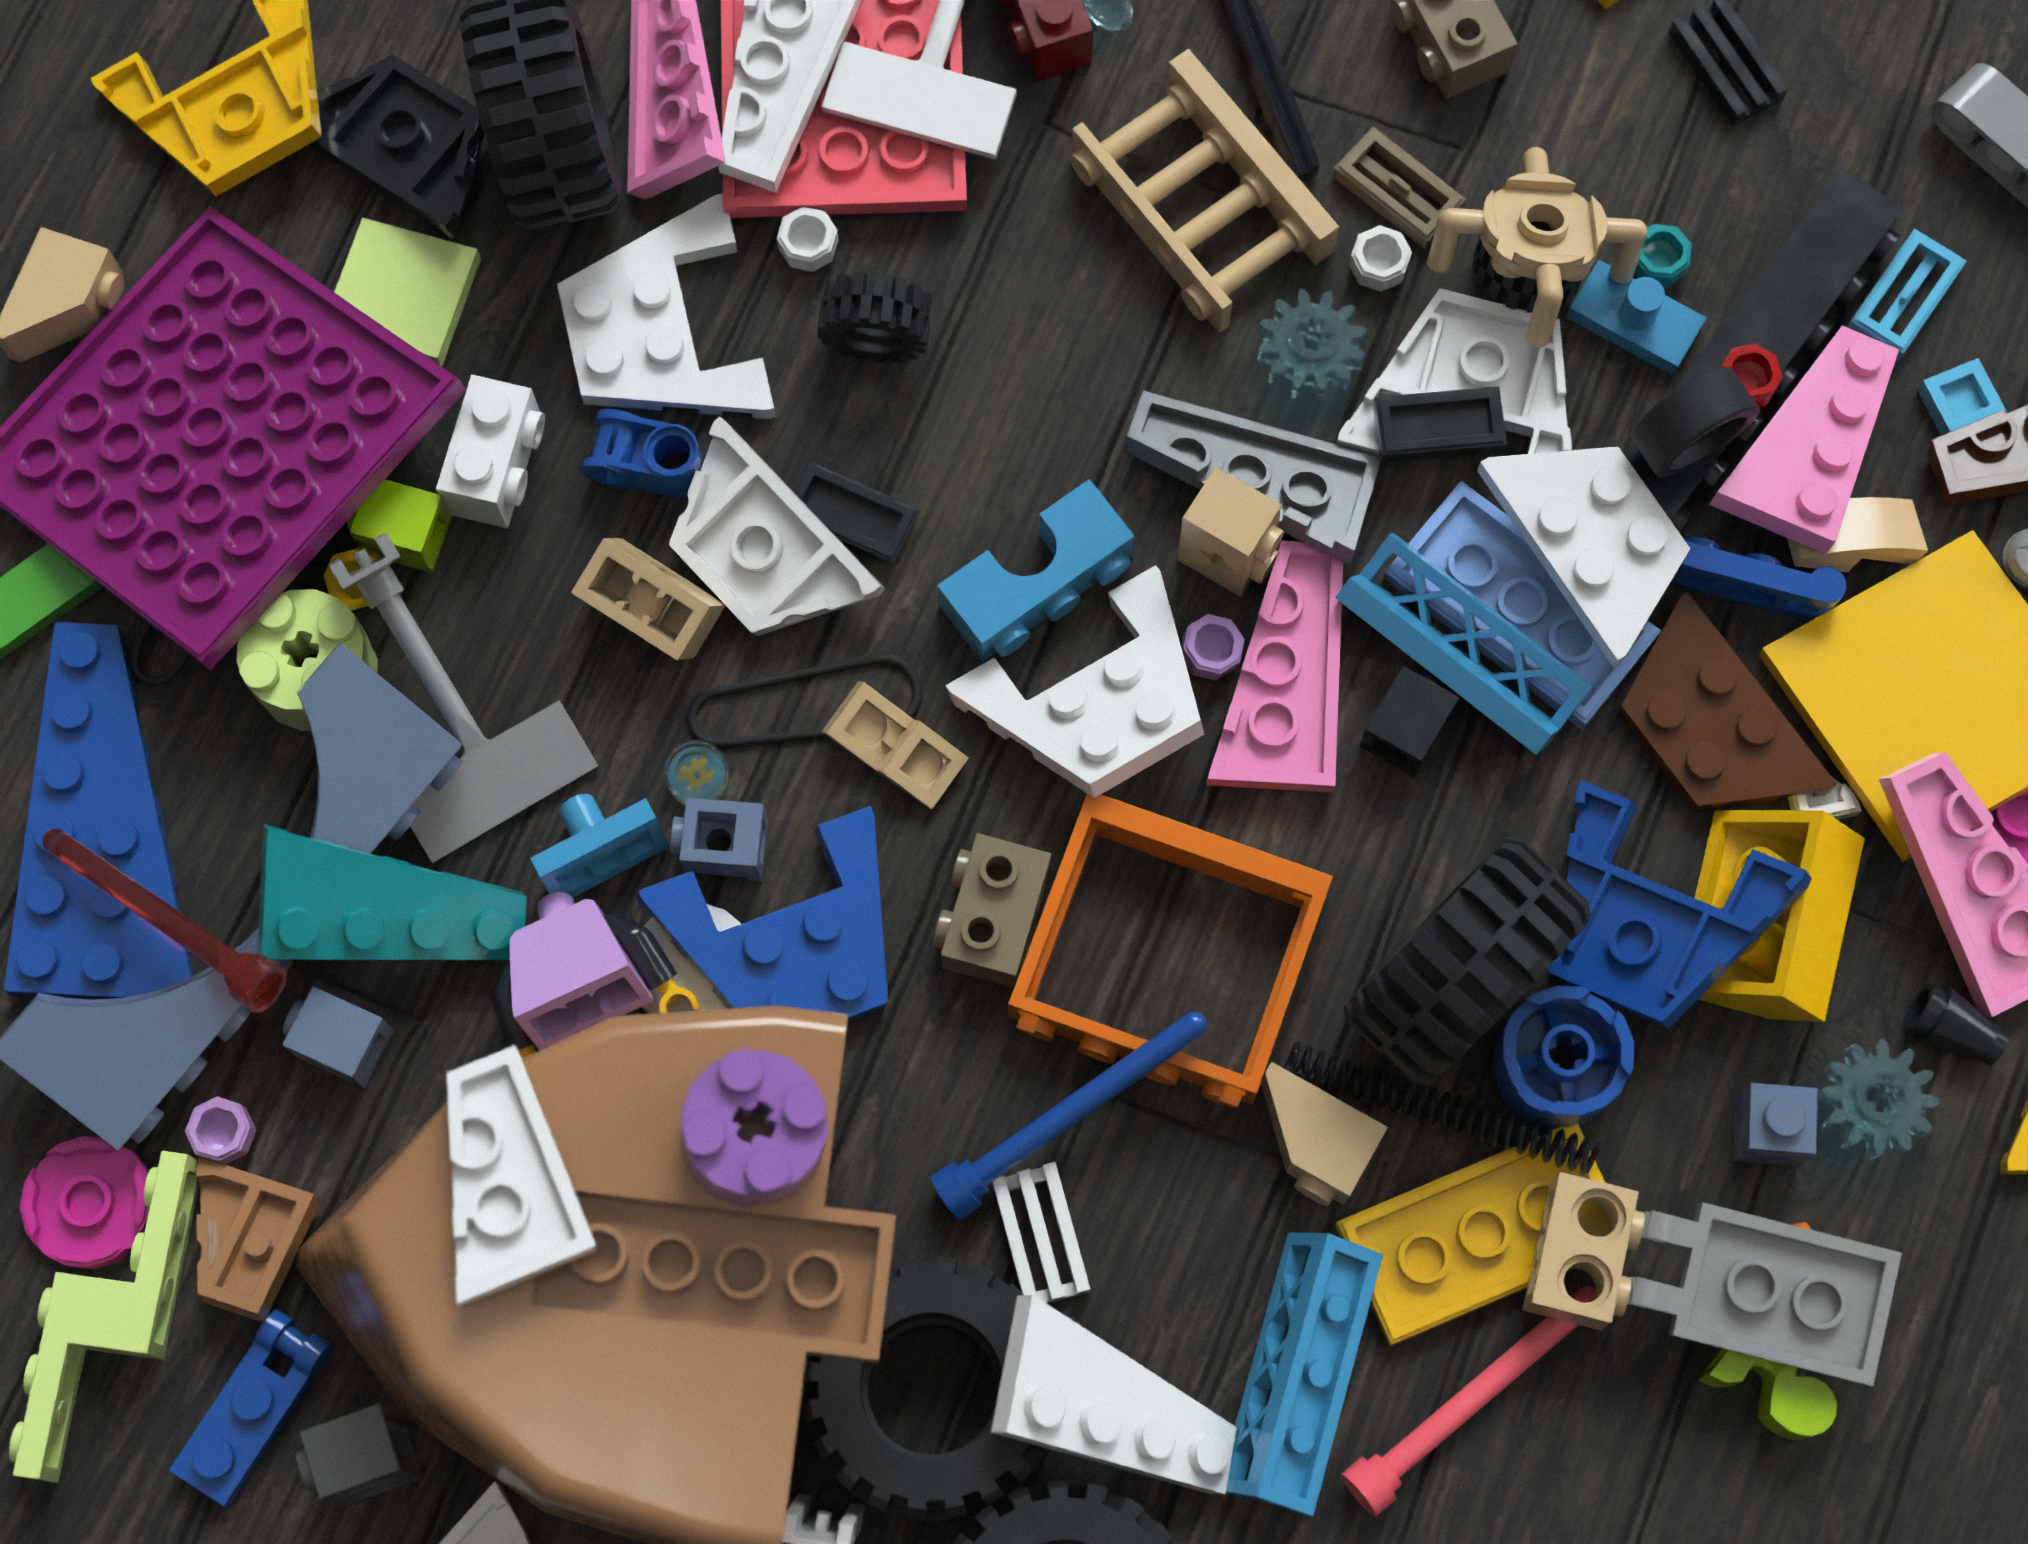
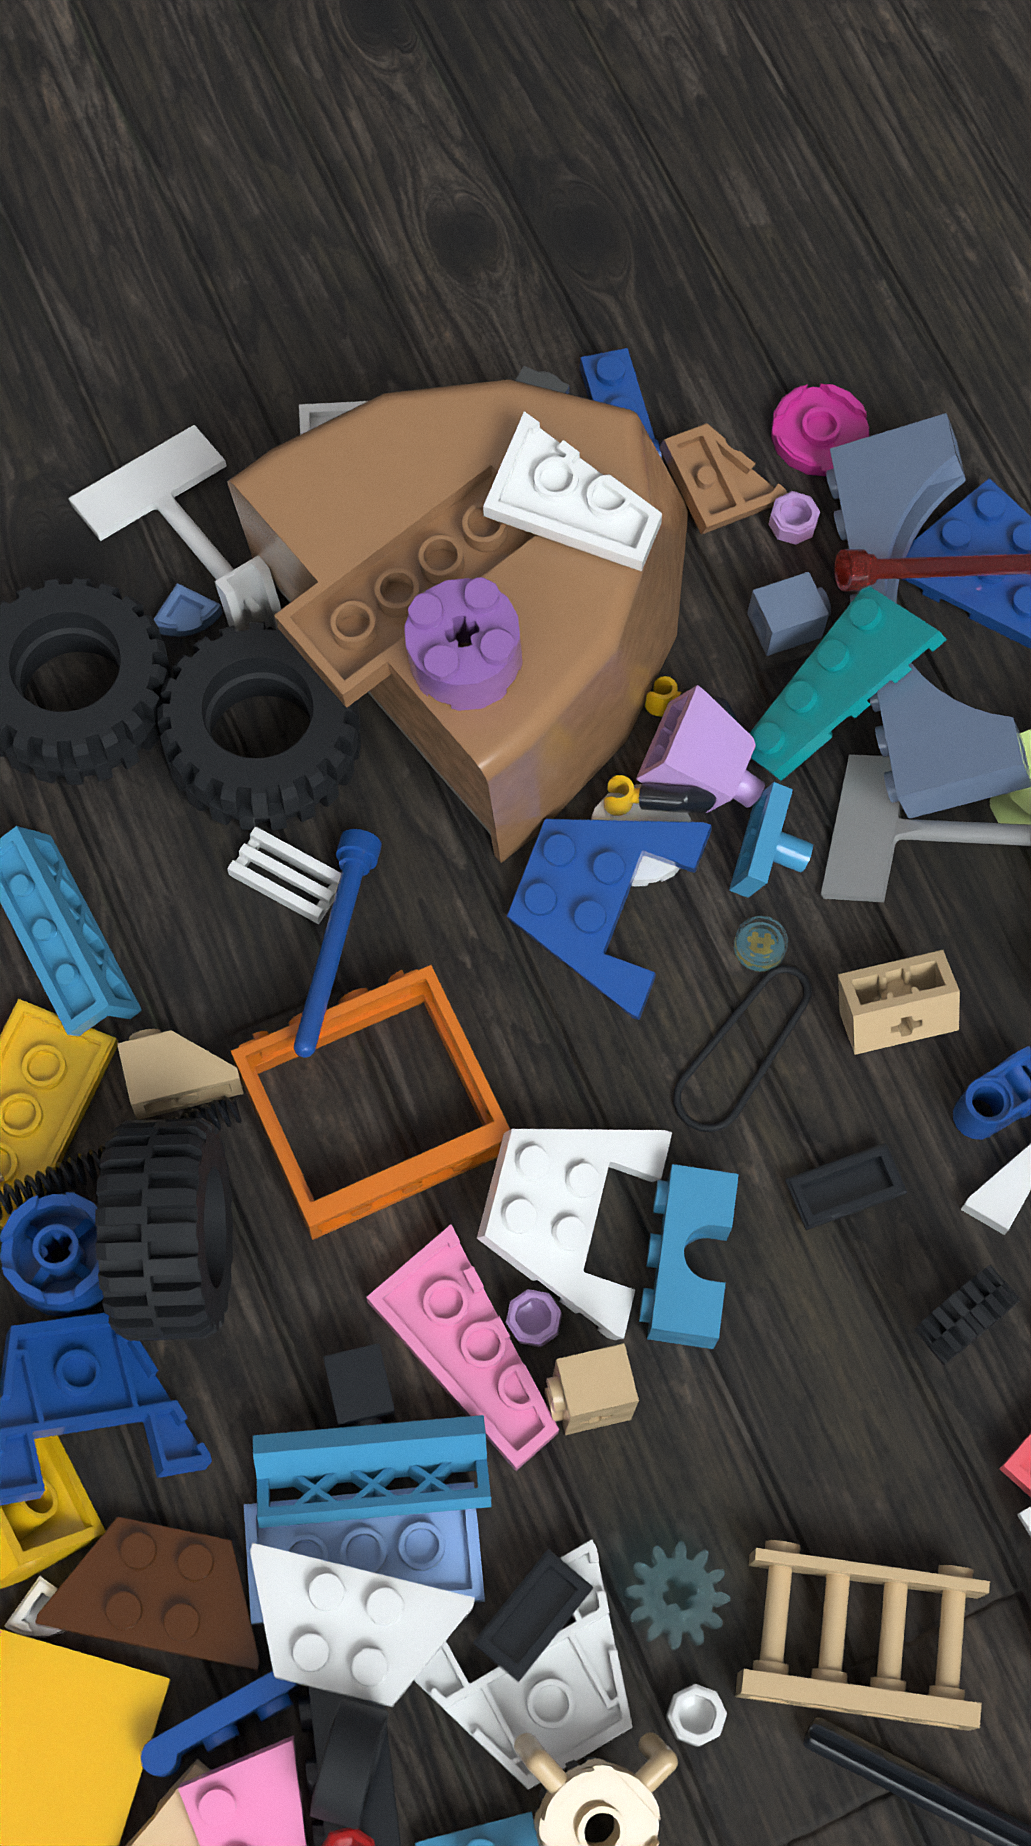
camera: 130 degrees right, 5 degrees down
yellowish green bracket [9,1151,200,1483] -> none
white wing [669,416,886,636] -> none
sand blue brick [670,798,768,882] -> none
tan slope [821,681,969,809] -> none
dark tan brick [933,833,1052,988] -> none
white wing [991,1295,1237,1494] -> none
wing [1124,390,1380,566] -> none
dark tan tile [1332,127,1466,250] -> none

